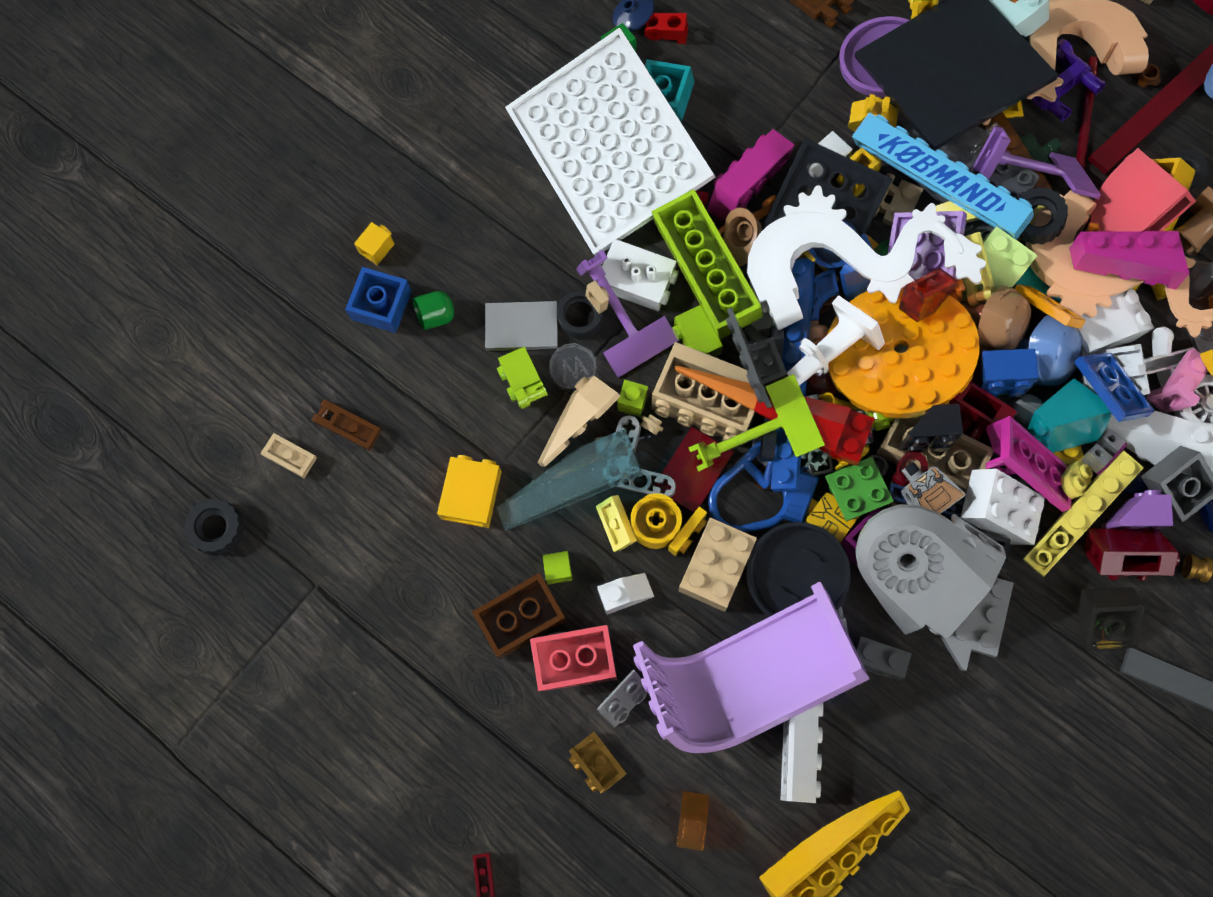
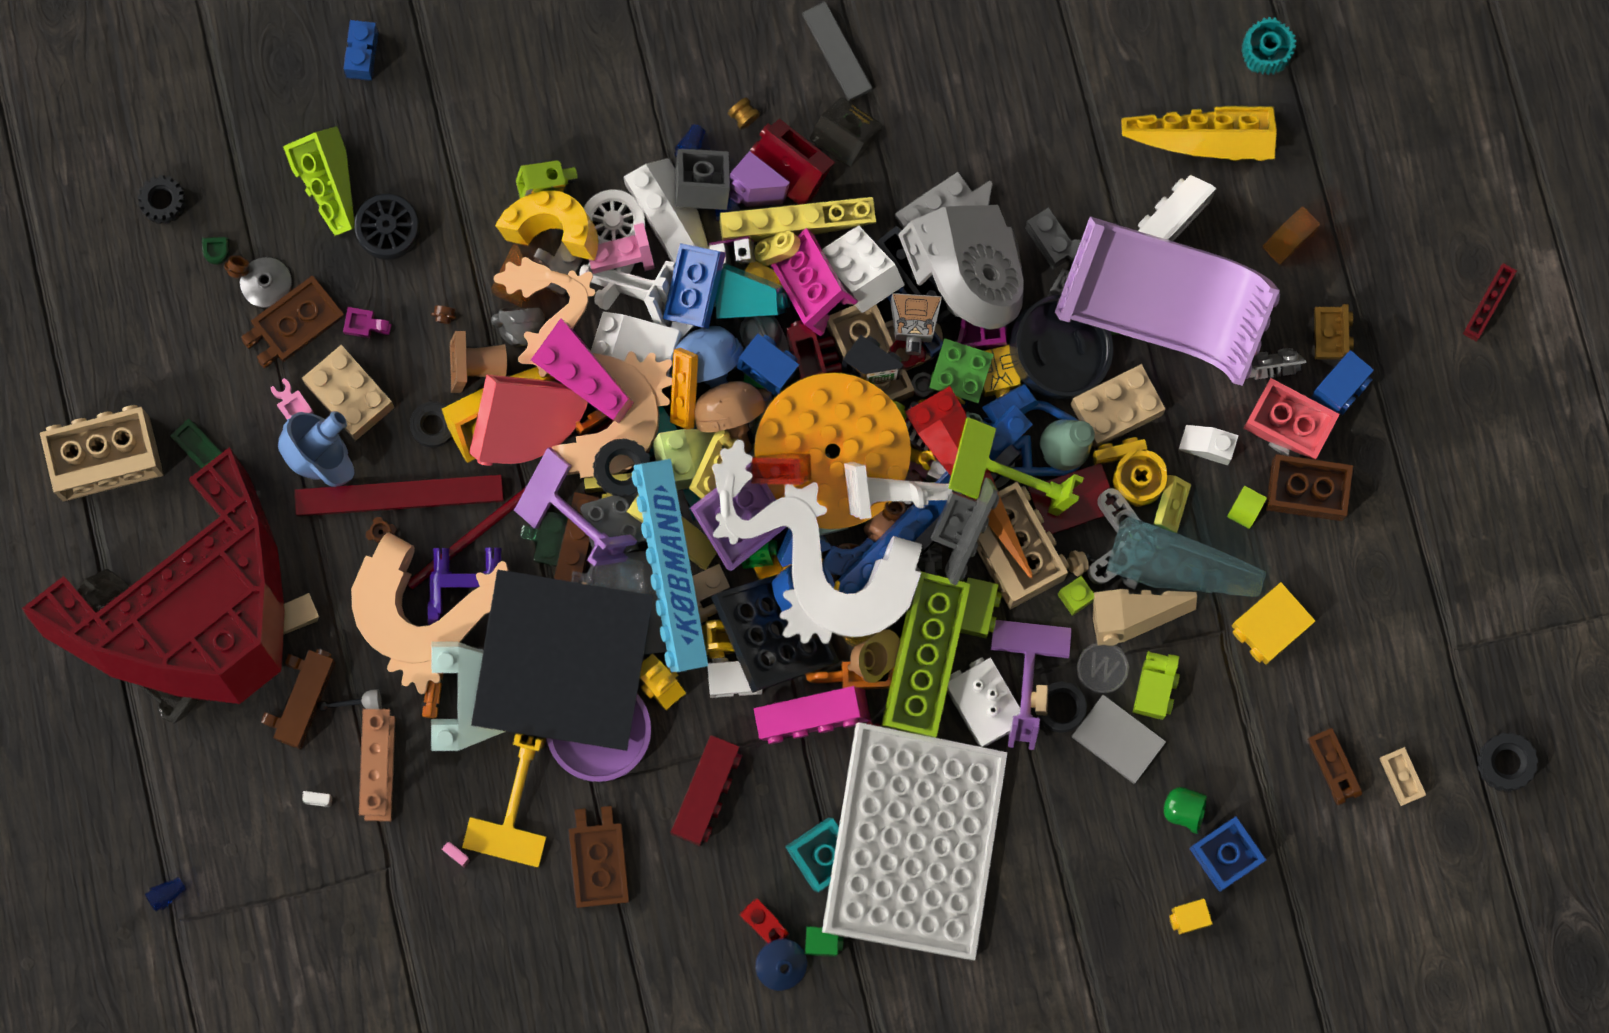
camera: 150 degrees left, 5 degrees up
none -> dark red brick [671,735,742,846]
none -> sand green cone [1040,419,1095,471]
none -> blue brick [1310,350,1374,415]

